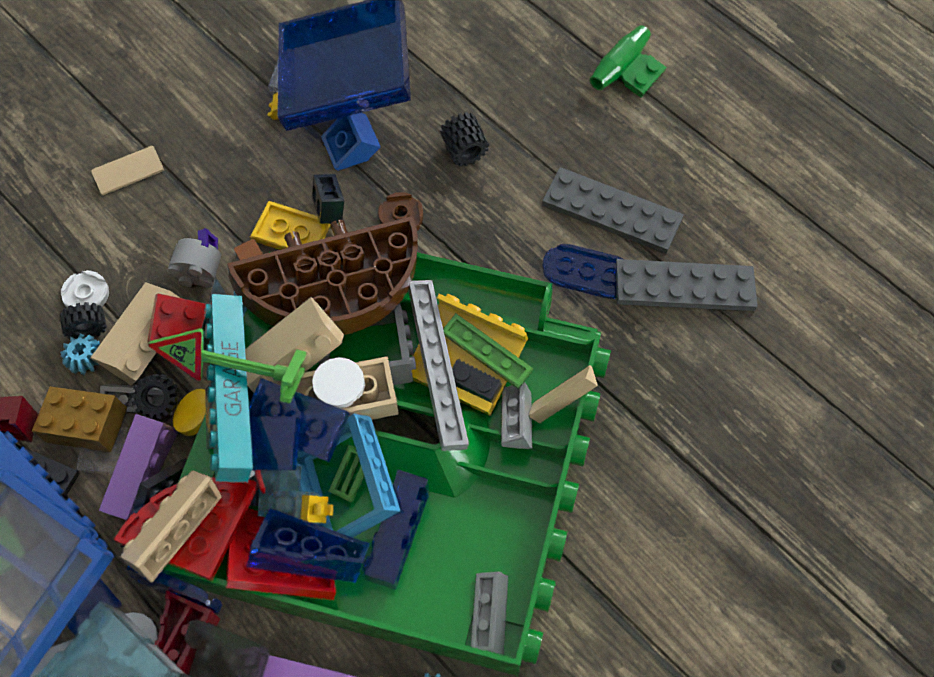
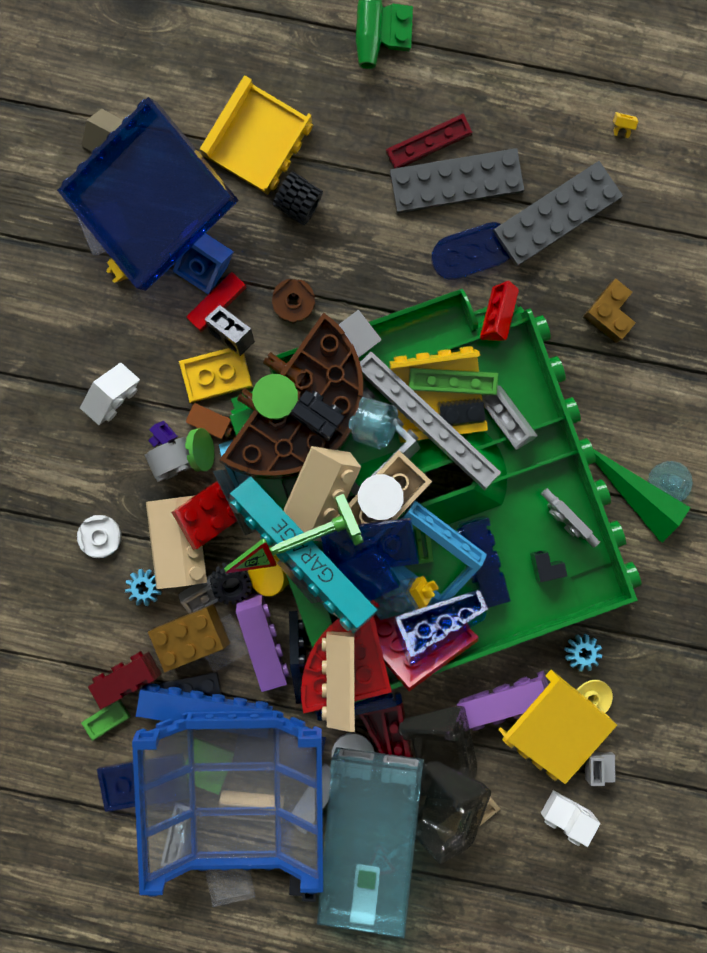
camera: 40 degrees left, 25 degrees up
black tyre [60,302,107,339] -> none
tan slope [91,146,164,195] -> none
light grey slope [471,572,508,655] -> none
tan slope [529,366,597,423] -> none
none -> white brick [80,363,140,425]
none -> bright green tile [185,428,215,472]
none -> red slope [186,272,247,332]
none -> yellow panel [200,75,313,195]
none -> bright green tile [252,374,298,420]
none -> black brick [290,390,344,442]
none -> light grey sticker [339,310,381,357]
none -> clear light blue brick [348,397,398,450]
none -> dark red tile [386,113,473,169]
none -> red slope [480,281,519,341]
none -> black piece [530,550,567,582]
none -> light grey plate [541,488,600,548]
none -> pearl gold brick [583,278,636,343]
none -> green wedge [593,449,691,543]
none -> yellow tile [613,112,638,138]
none -> clear light blue tile [648,461,693,501]

